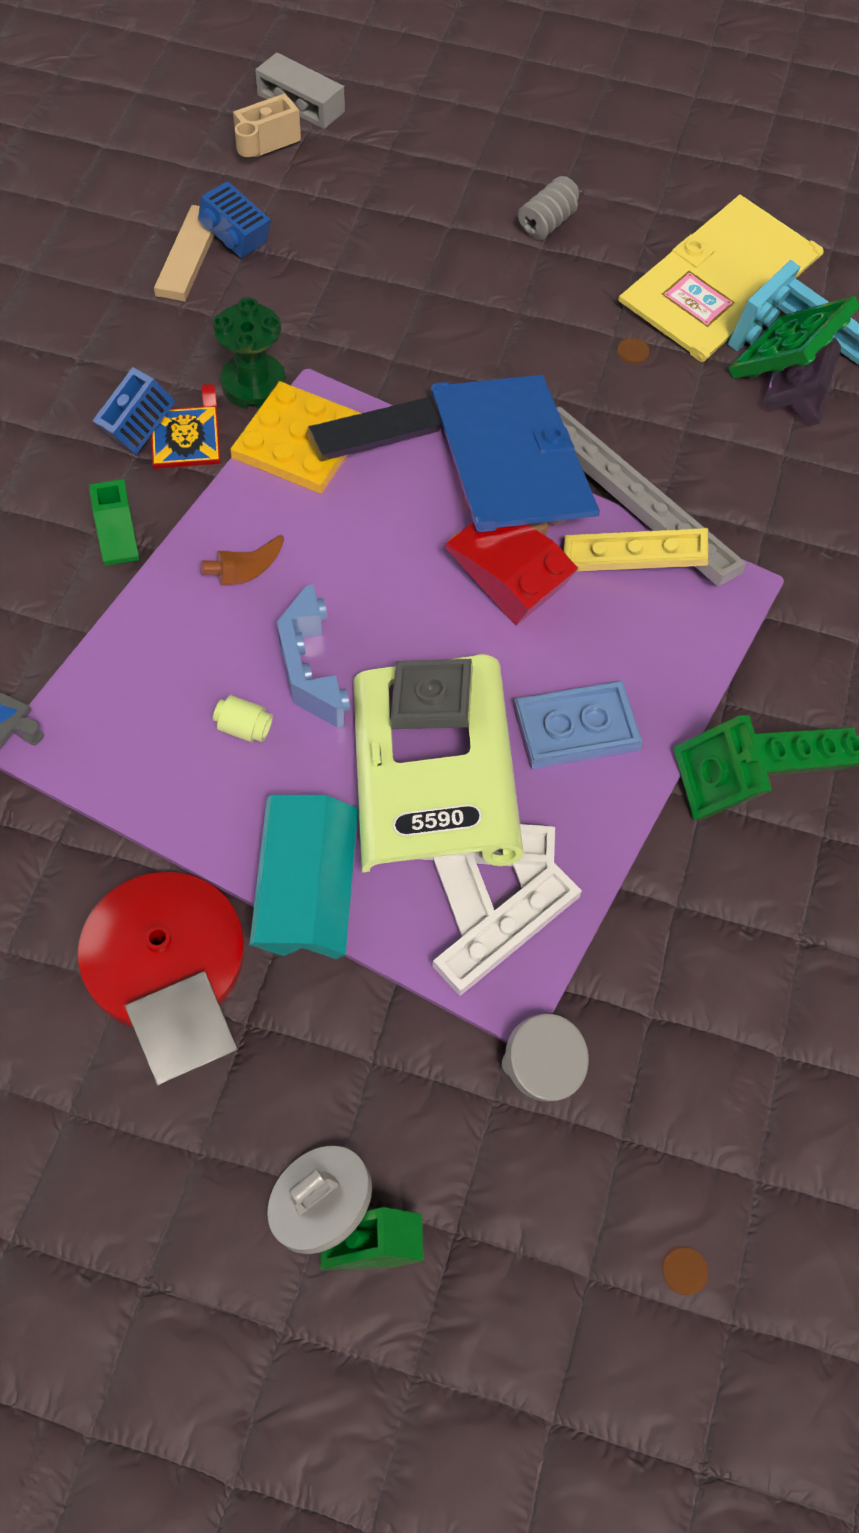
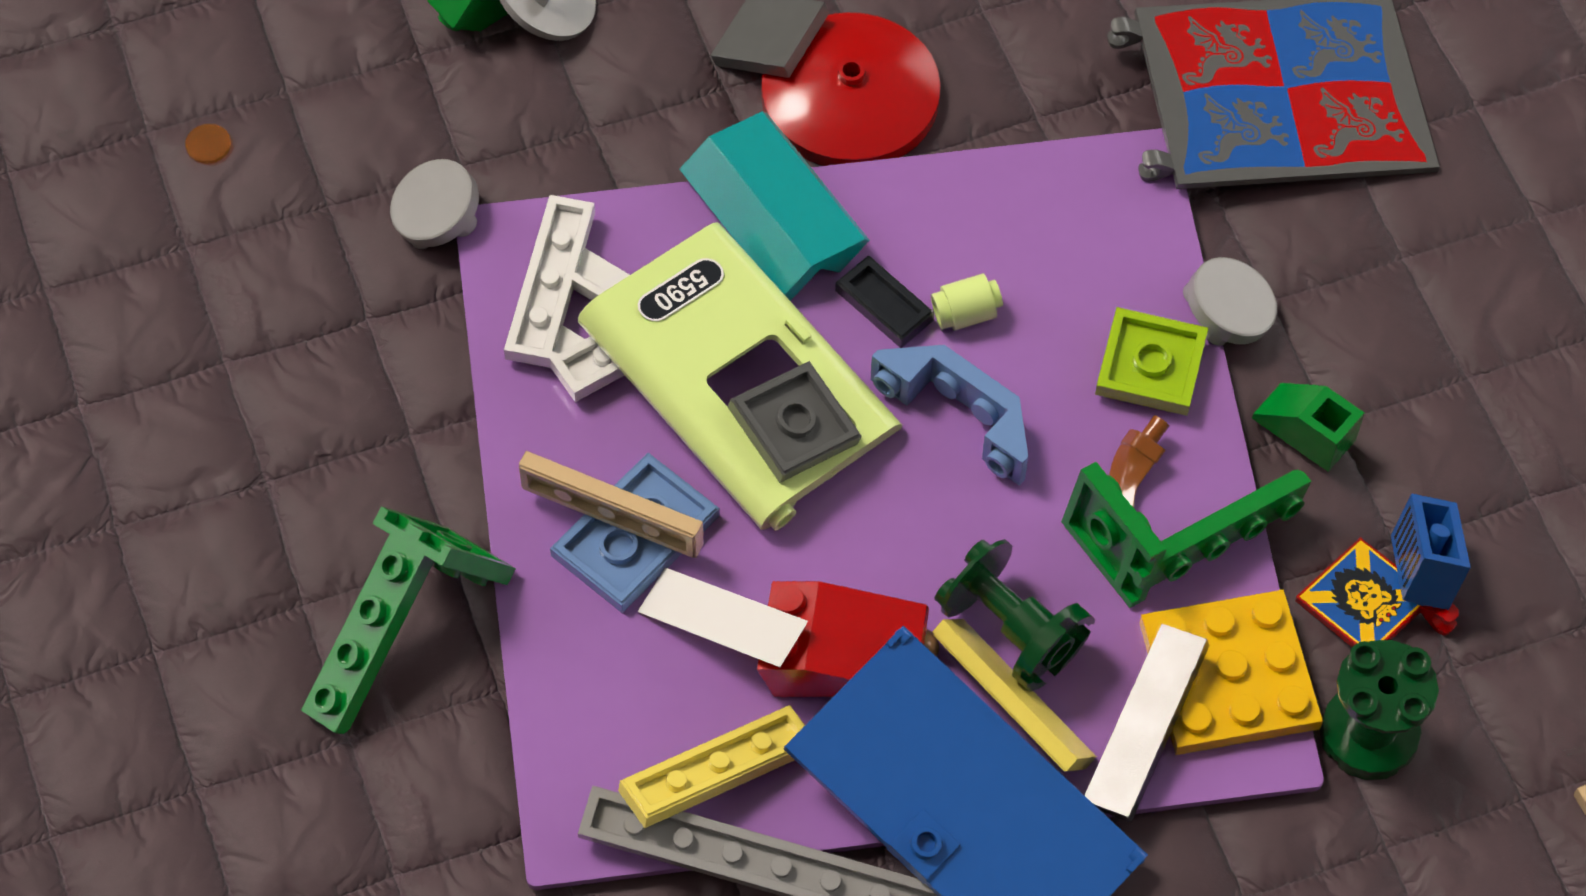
camera: 145 degrees right, 0 degrees up
none -> tan tile [519,451,704,558]
none -> white sticker [638,568,808,667]
none -> black tile [835,255,934,348]
none -> light yellow tile [932,619,1097,771]
none -> dark green piece [934,539,1095,692]
none -> green bracket [1061,462,1311,608]
none -> lime plate [1095,307,1208,416]
none -> light grey tile [1183,257,1277,346]

